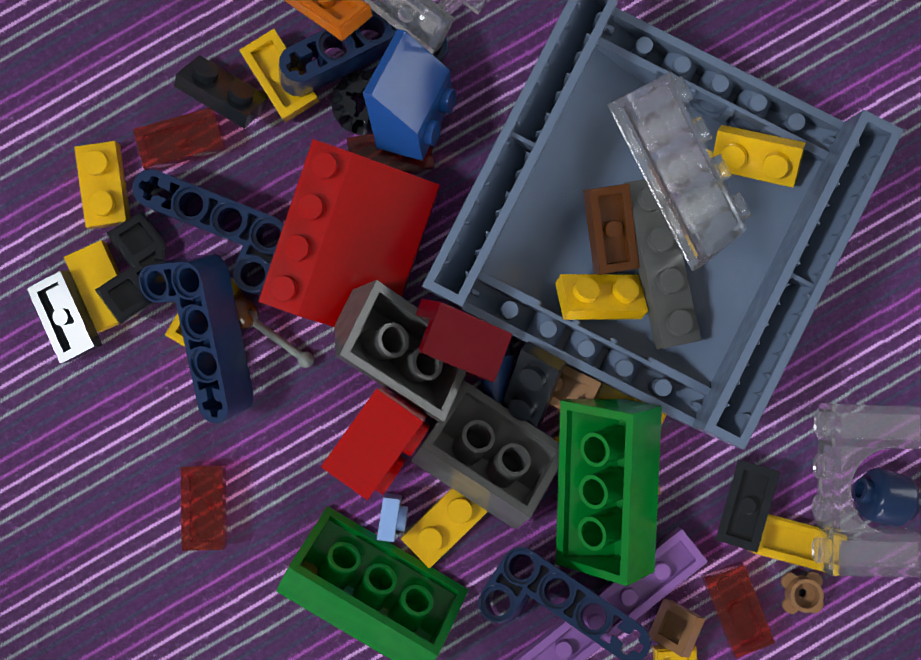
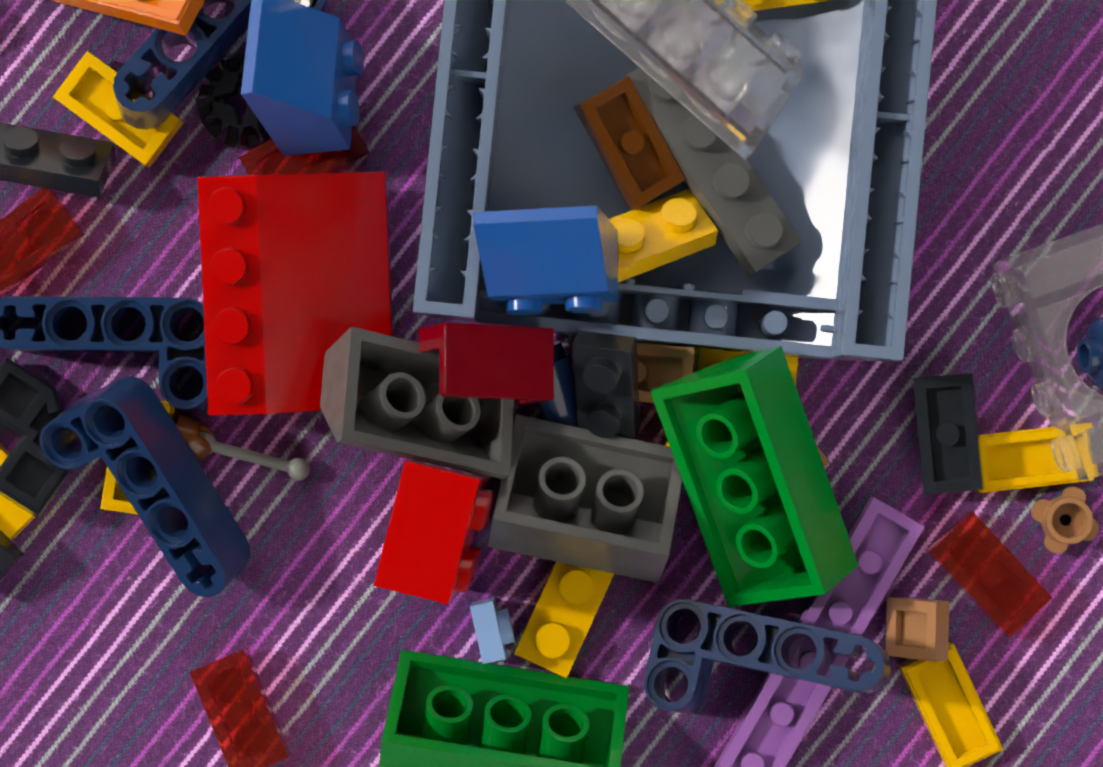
camera: 20 degrees left, 0 degrees up
none -> blue slope [473,205,619,315]

